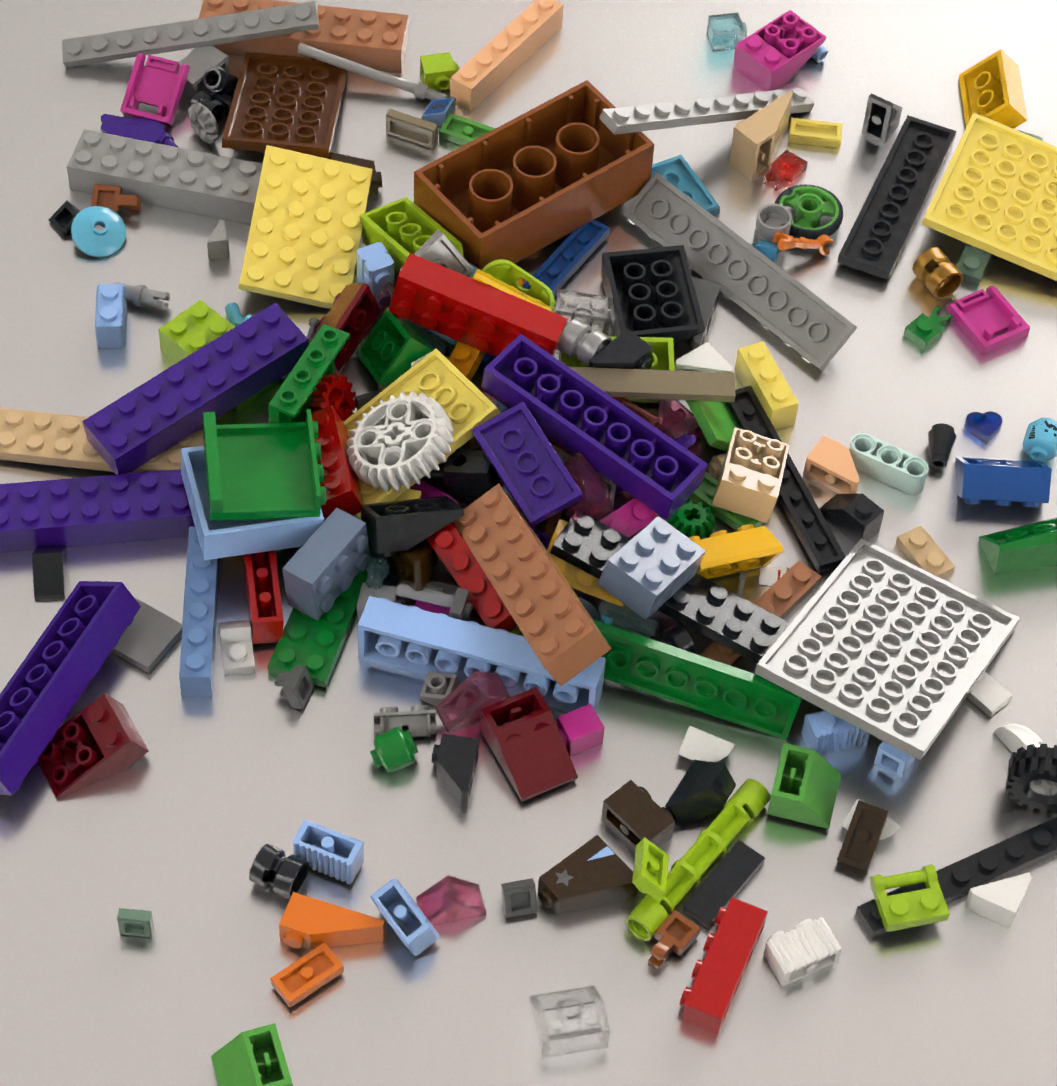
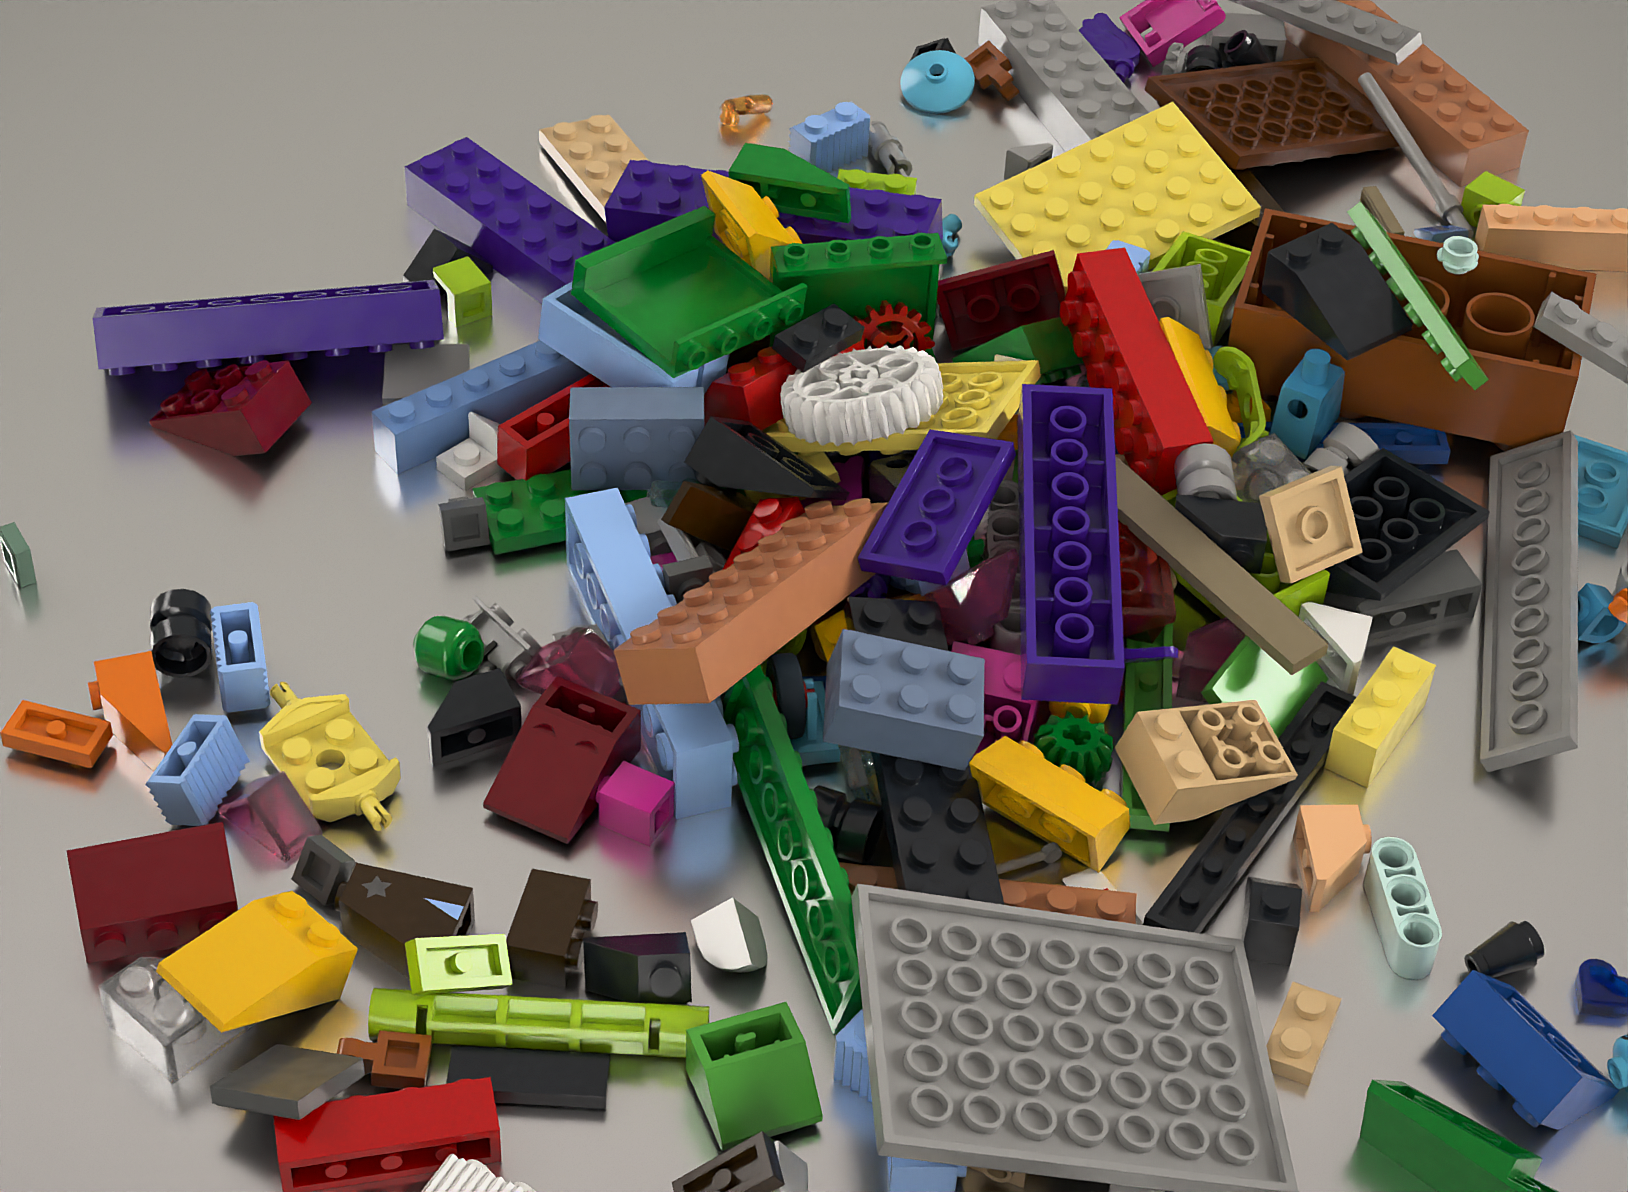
camera: 55 degrees right, 10 degrees down
none -> dark red slope [66,822,238,964]
none -> yellow slope [156,891,358,1033]
none -> dark grey tile [210,1044,365,1120]
none -> light yellow plate [259,682,401,831]
none -> lime panel [433,256,492,327]
none -> yellow slope [701,170,802,281]
none -> clear orange arm [719,94,773,126]
none -> green slope [728,143,851,223]
none -> black plate [772,303,865,373]
none -> tan tile [1259,466,1363,584]
none -> black slope [1261,223,1413,361]
none -> dark azure torso [1267,349,1345,460]
none -> light grey wheel [1300,422,1380,477]
none -> bright green plate [1347,201,1489,390]
none -> light aqua plate [1437,236,1479,274]

